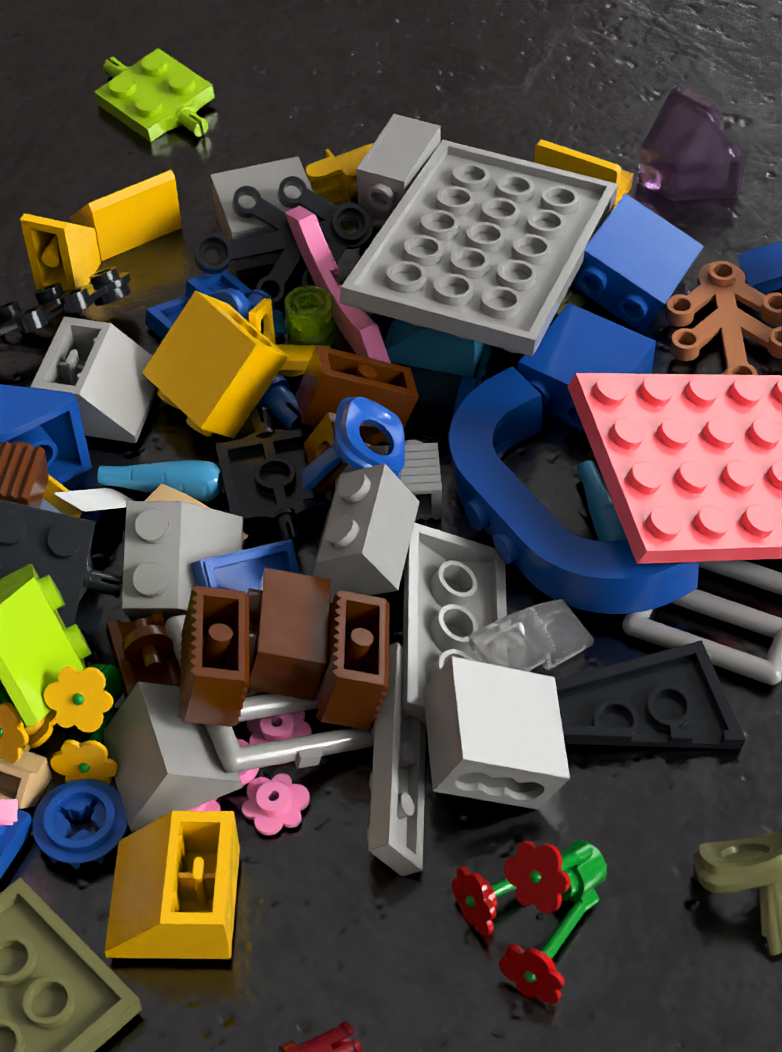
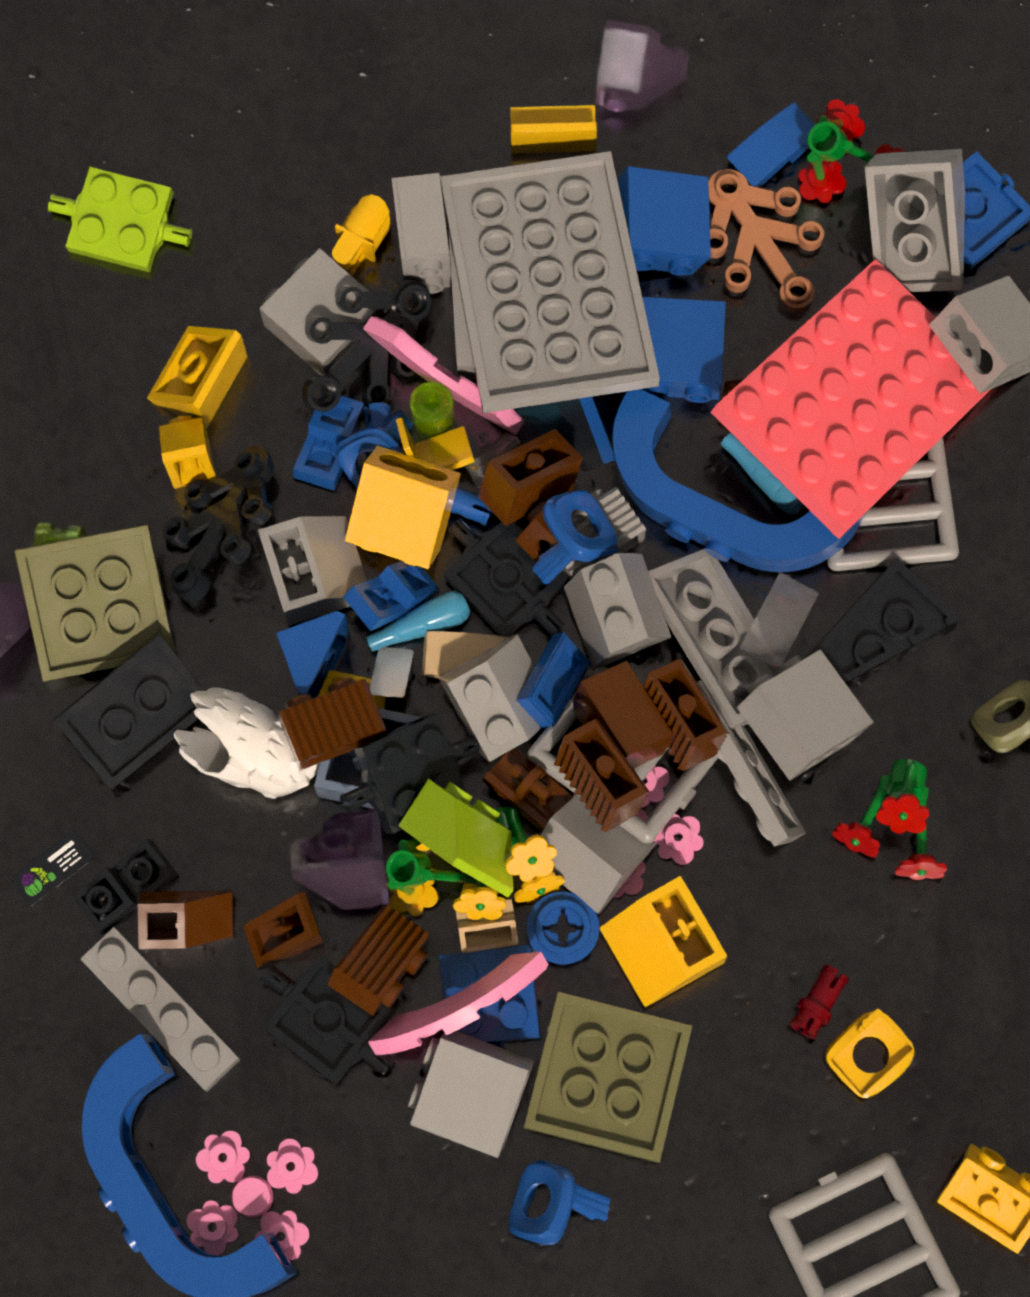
camera: 30 degrees left, 25 degrees up
none -> blue slope [343,561,440,631]

